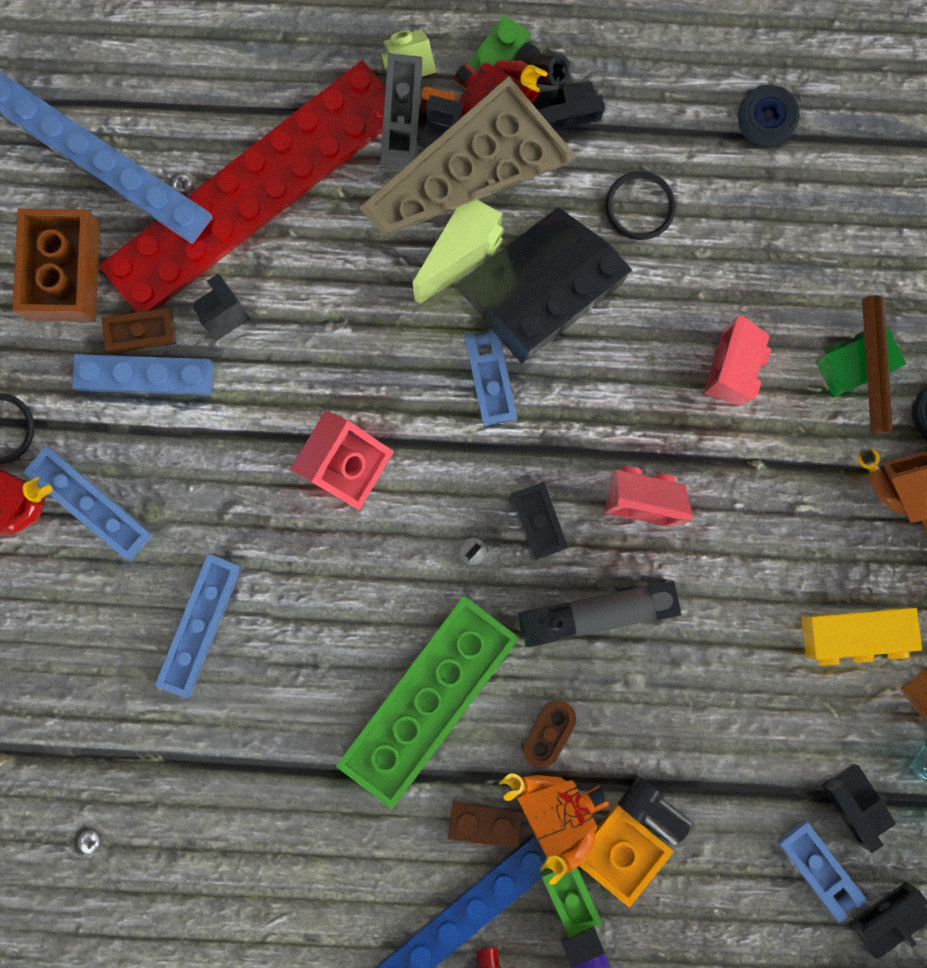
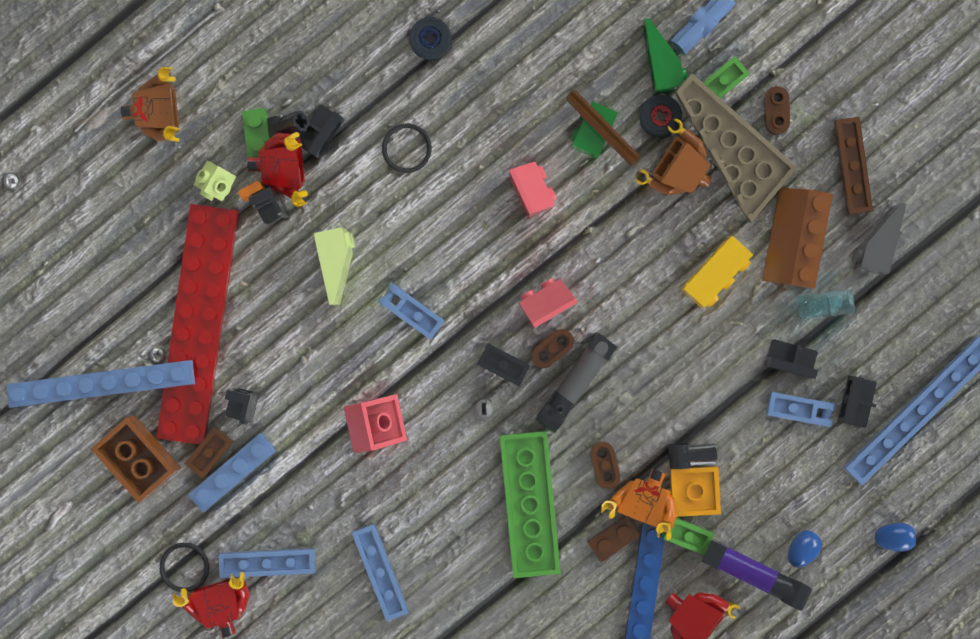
camera: 35 degrees left, 5 degrees up
dark tan wing [360,77,578,237] -> none
dark grey slope [380,53,422,170] -> none
black slope [456,207,632,364] -> none
none -> reddish brown plate [531,329,574,368]

